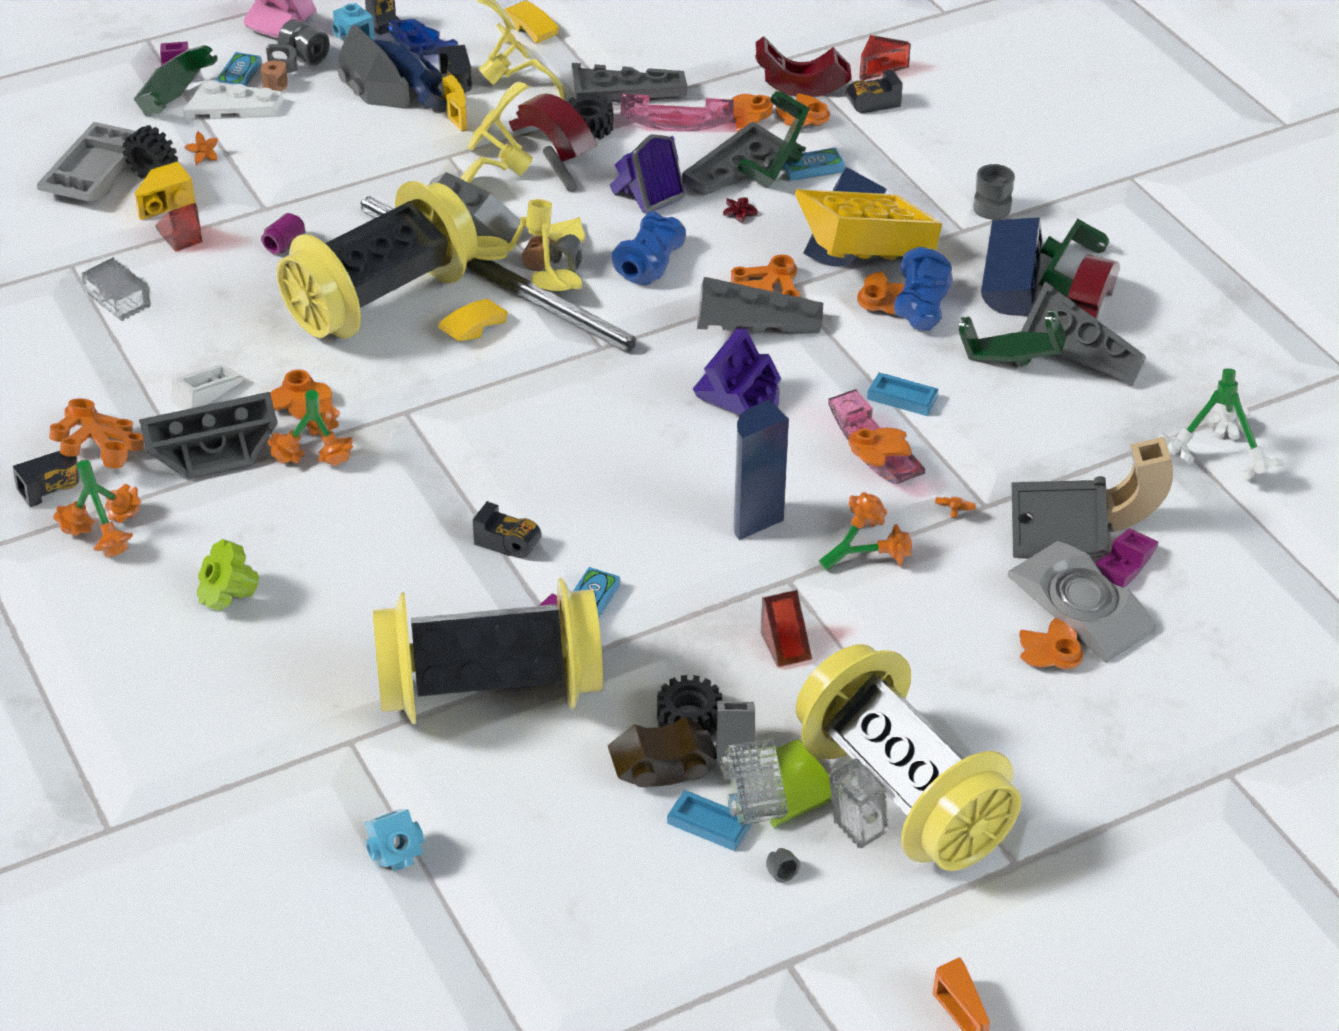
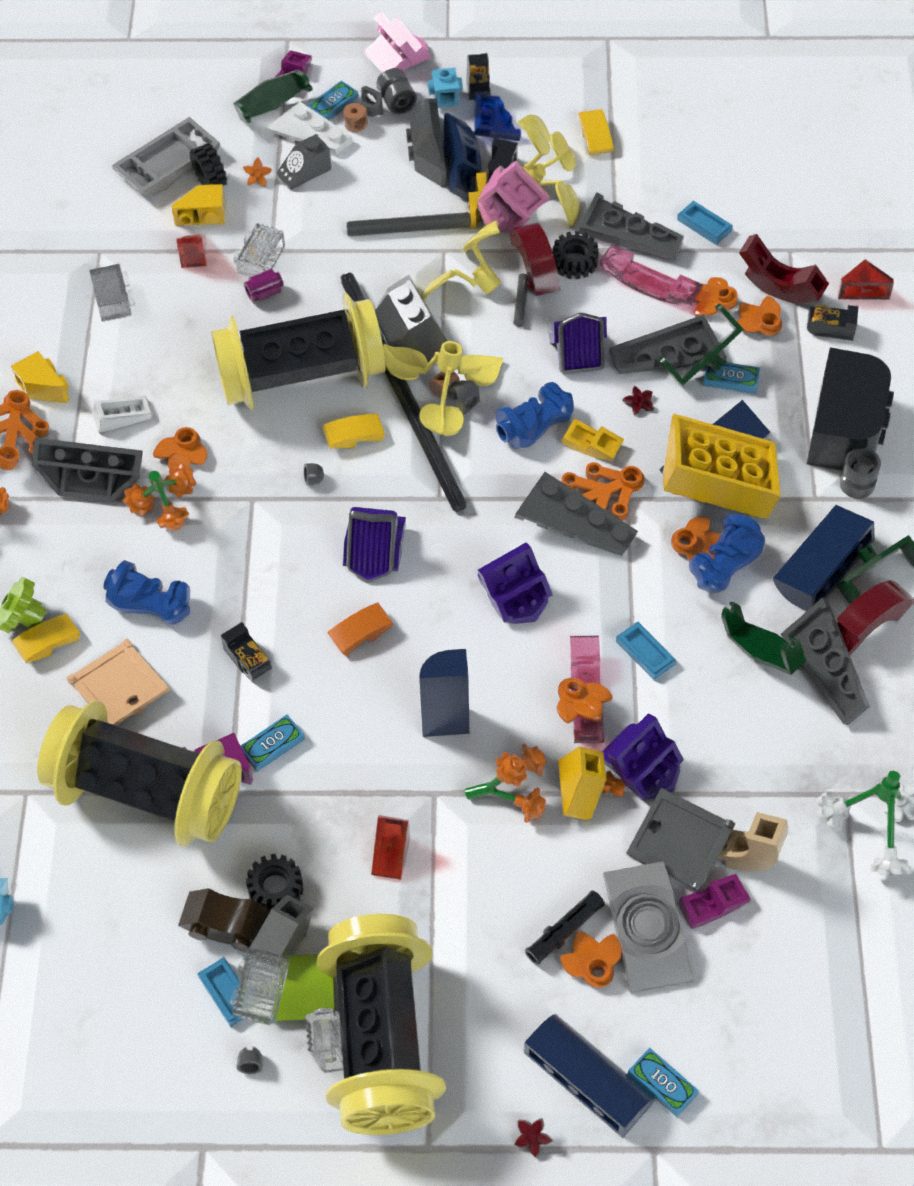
camera: 30 degrees right, 15 degrees up
none -> yellow slope [11,351,70,403]
none -> yellow slope [12,613,80,663]
none -> light nougat container [67,638,170,726]
none -> blue animal [103,560,191,625]
none -> clear brick [233,223,285,277]
none -> dark grey slope [277,134,332,190]
none -> dark grey hinge [304,463,324,485]
none -> orange slope [327,602,394,656]
none -> dark purple piece [343,507,406,582]
none -> dark grey axle [346,212,471,236]
none -> bright pink piece [478,161,549,234]
none -> dark red plant [514,1118,553,1158]
none -> dark blue brick [524,1014,656,1138]
none -> black pin [525,890,605,965]
none -> yellow slope [558,746,606,821]
none -> yellow slope [561,418,624,461]
none -> dark purple piece [602,713,684,801]
none -> dark azure tile [628,1047,699,1117]
none -> dark azure tile [677,200,733,245]
none -> black brick [807,347,894,471]

